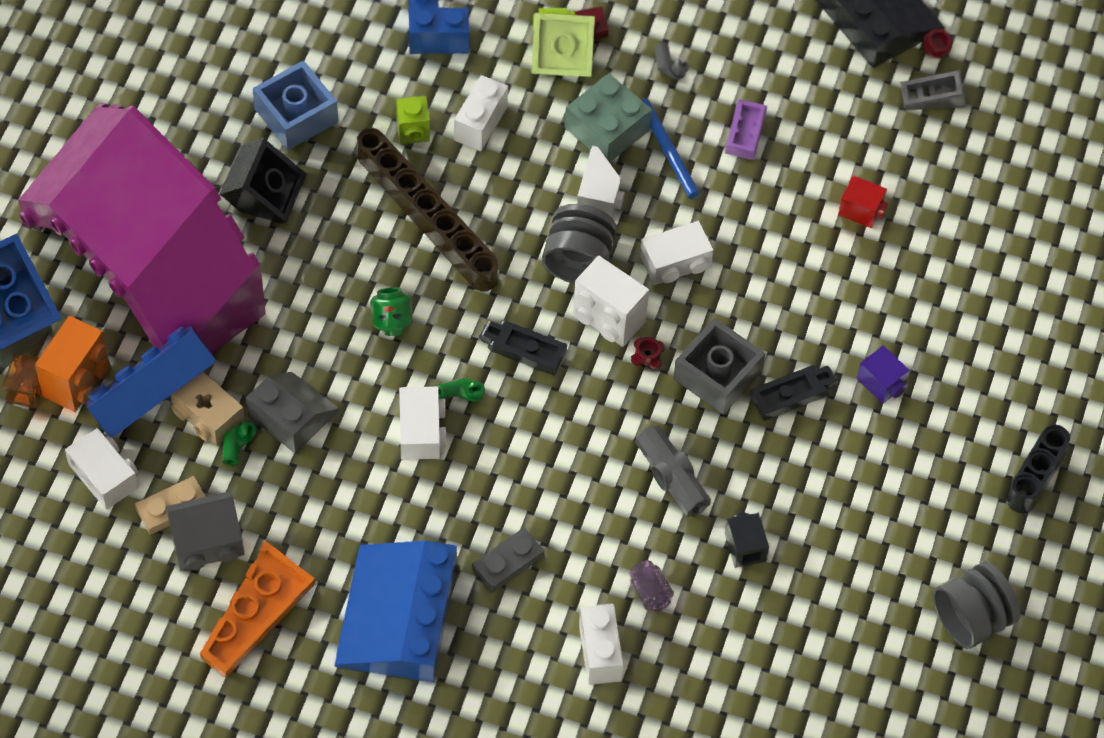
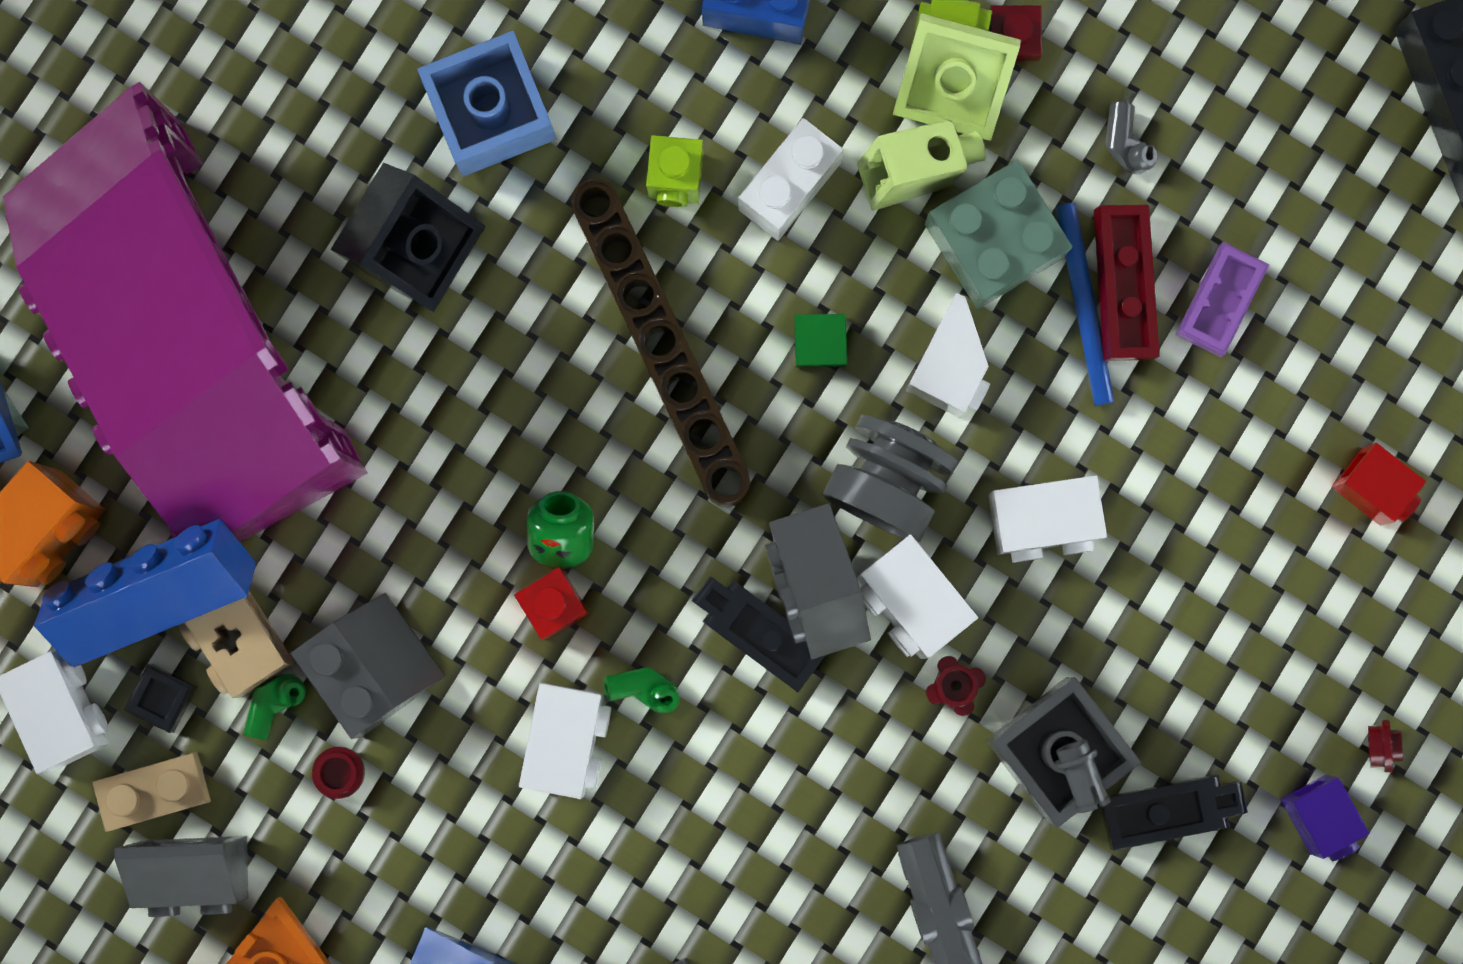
camera: 20 degrees right, 25 degrees up
none -> black tile [124,664,198,733]
none -> dark red plate [312,746,365,799]
none -> red brick [514,567,590,641]
none -> dark grey brick [765,503,871,660]
none -> green tile [794,314,847,368]
none -> yellowish green torso [857,120,986,211]
none -> dark grey pin [1055,740,1111,813]
none -> dark red plate [1093,205,1160,361]
none -> dark red plate [1368,720,1403,772]

